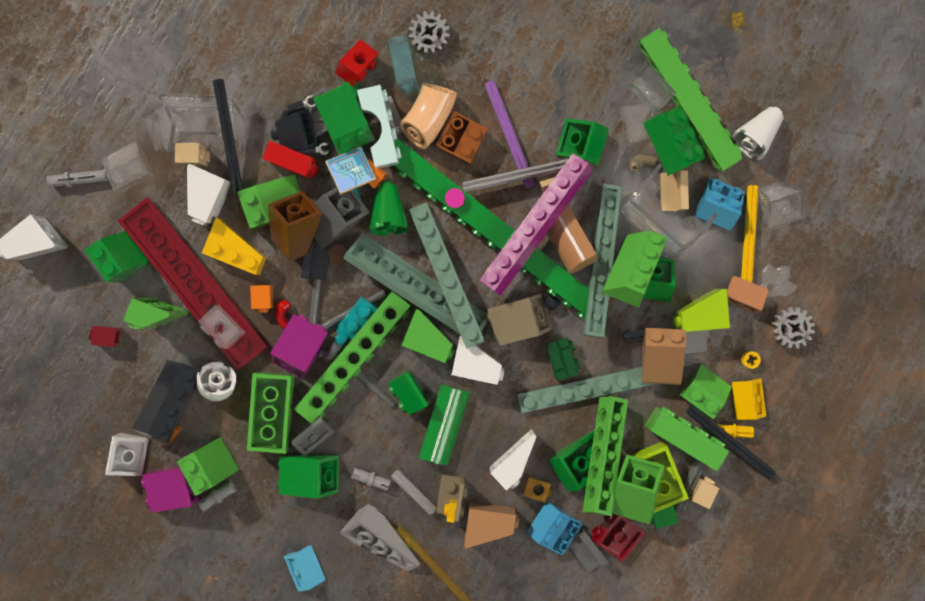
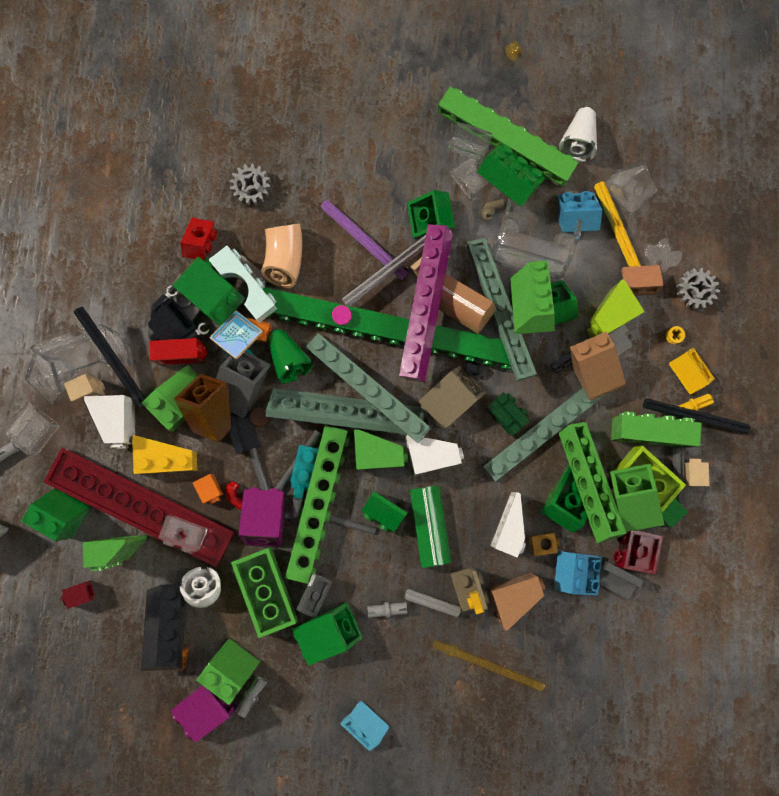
camera: 30 degrees left, 5 degrees down
white slope [105,433,149,476] -> none
light grey wedge [340,504,420,571] -> none
clear light blue window [388,35,418,93] -> none
dark orange slope [436,111,488,165] -> none
tan panel [660,171,689,211] -> none
bright green slope [678,364,732,419] -> none

